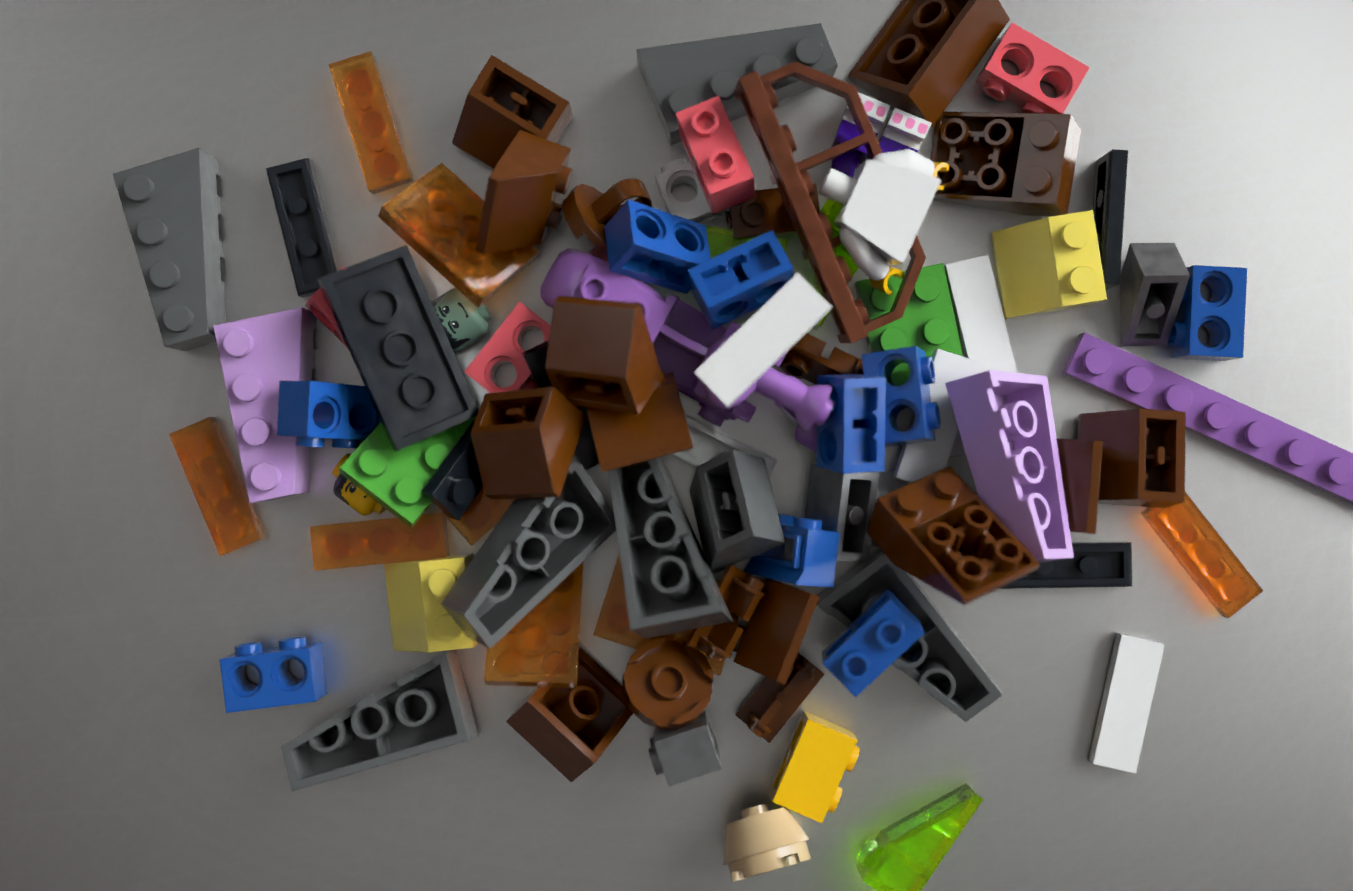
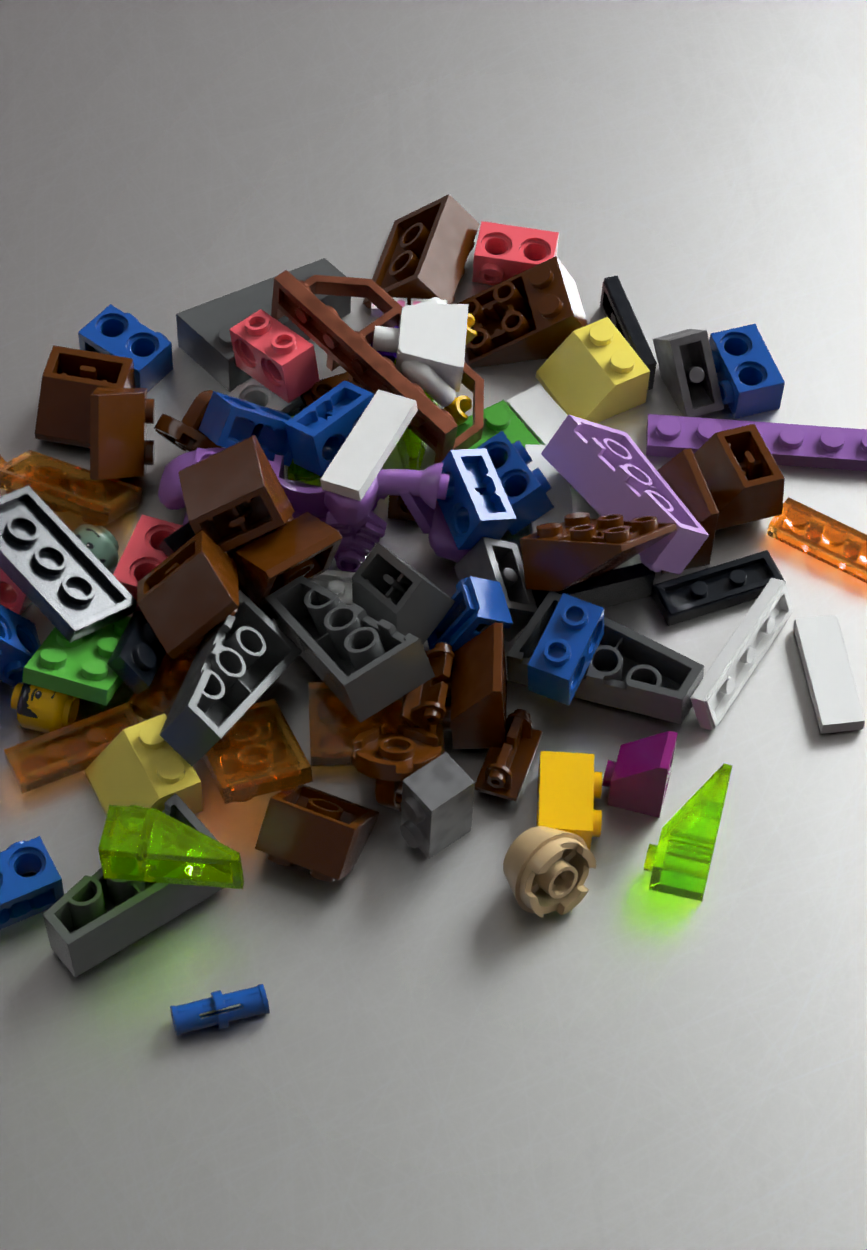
camera: 20 degrees left, 35 degrees down
none -> blue brick [78,304,173,392]
none -> clear neon green slope [98,805,244,889]
none -> blue pin [170,984,270,1036]
none -> magenta slope [602,731,678,818]
none -> white tile [690,578,793,731]

